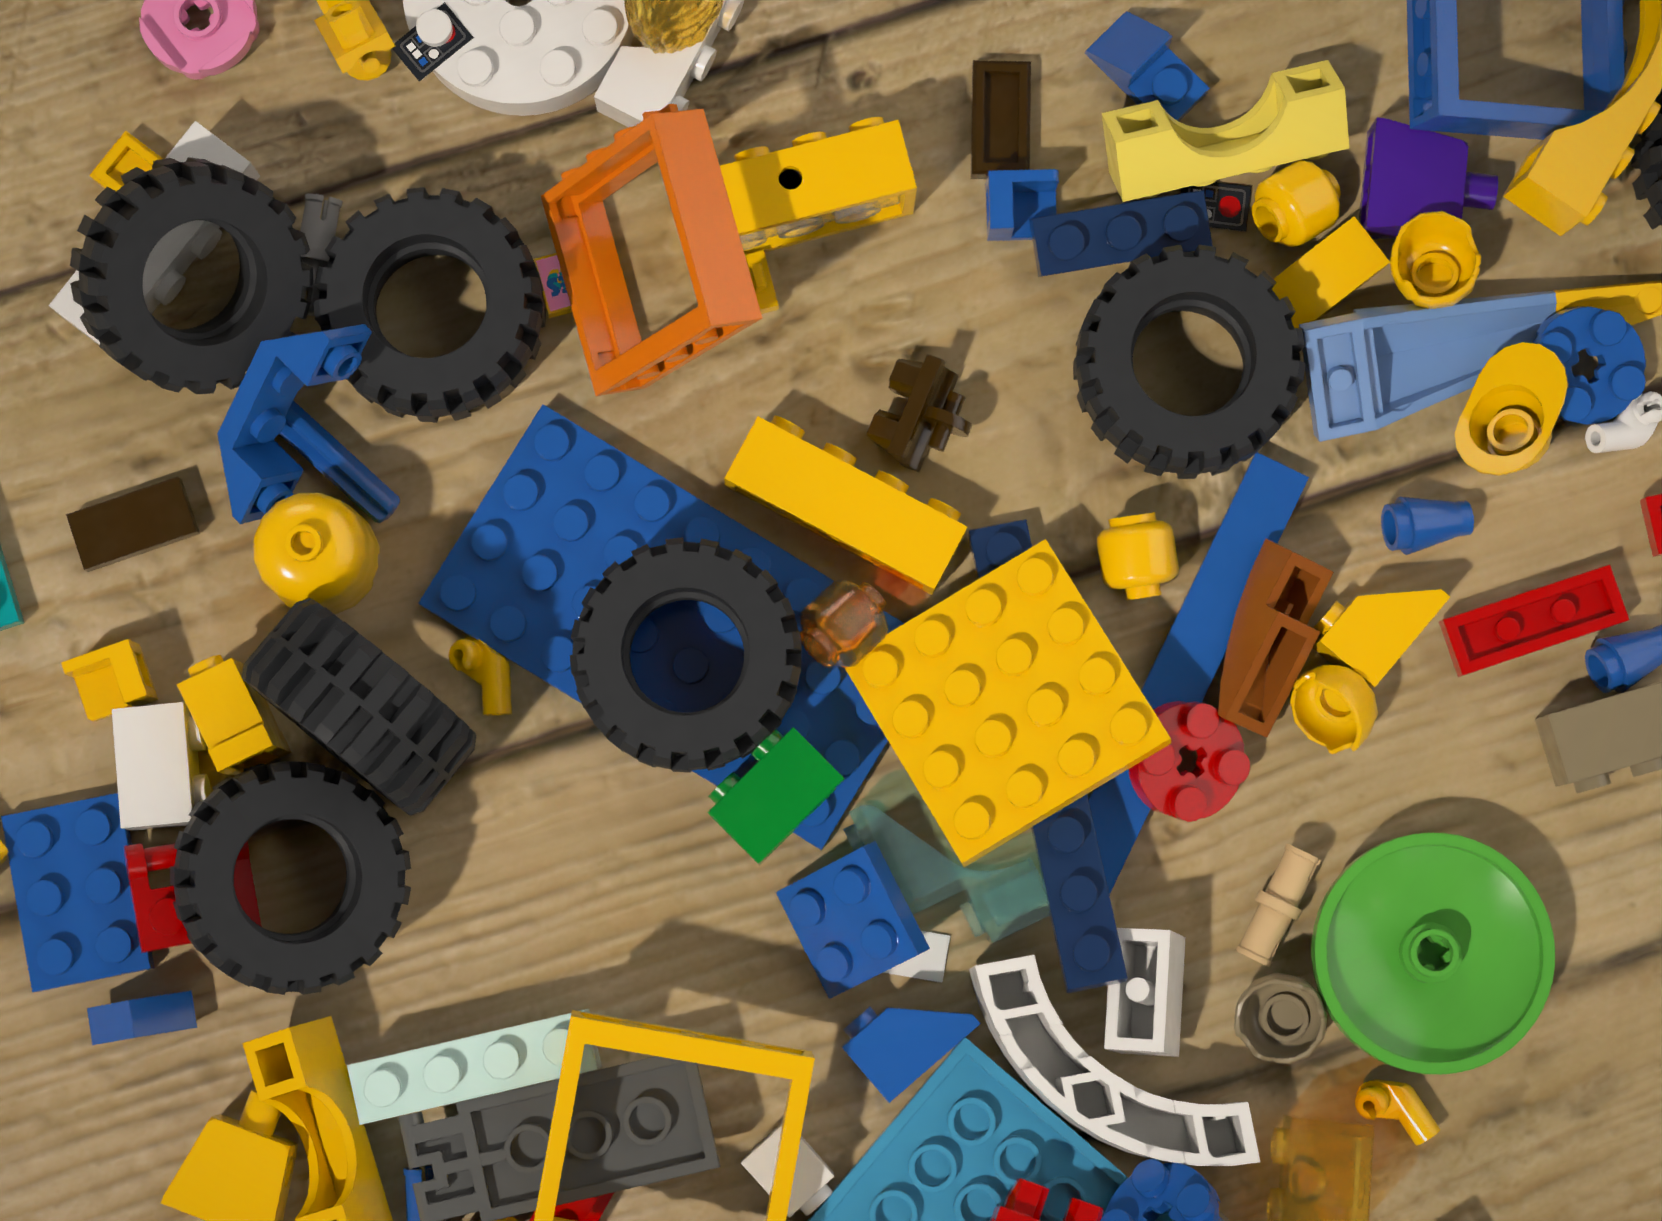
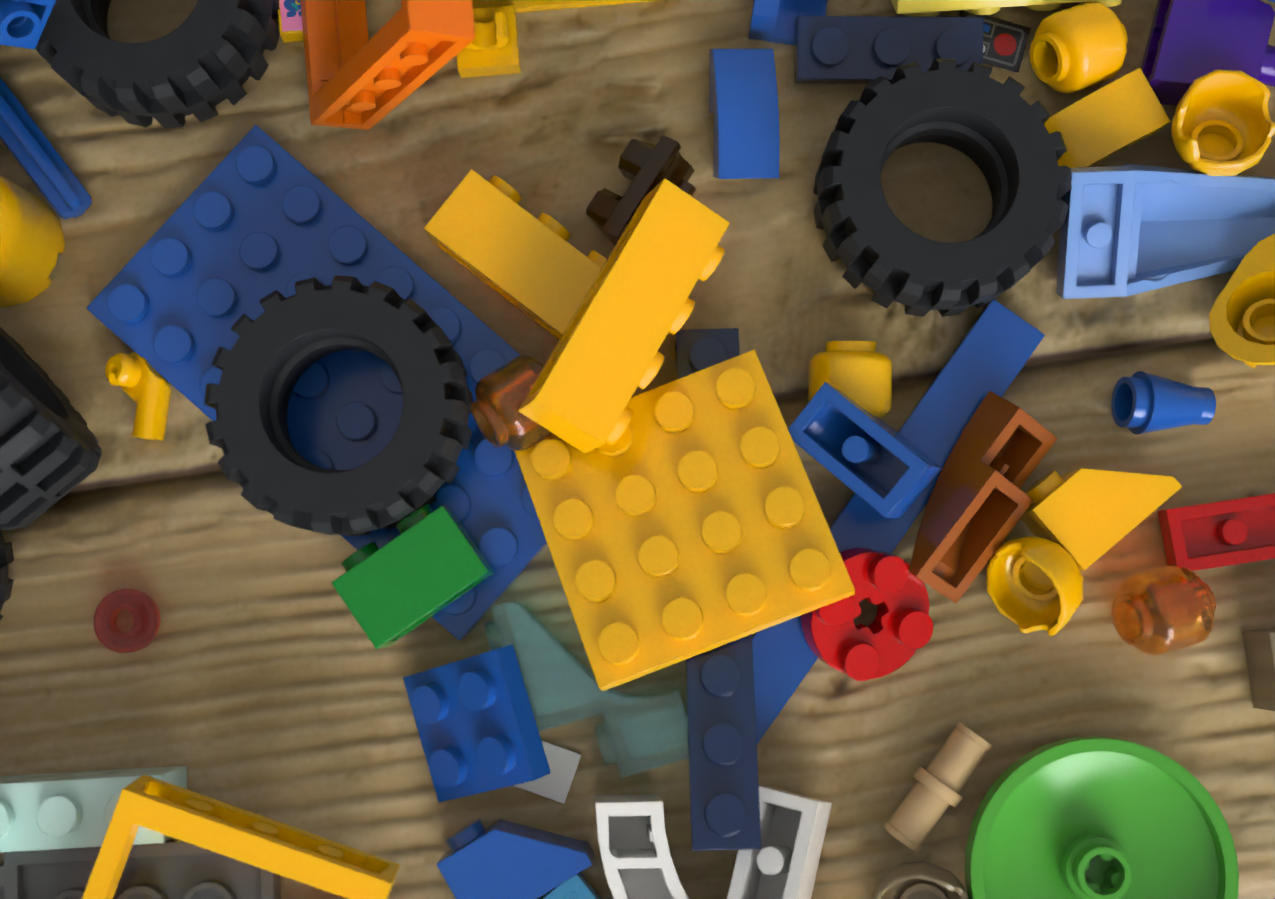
camera: 15 degrees right, 0 degrees up
none -> clear red plate [94,589,161,653]
none -> yellow brick [518,178,730,453]
none -> blue slope [709,49,780,179]
none -> blue slope [788,382,942,518]
none -> clear orange head [1111,564,1216,656]

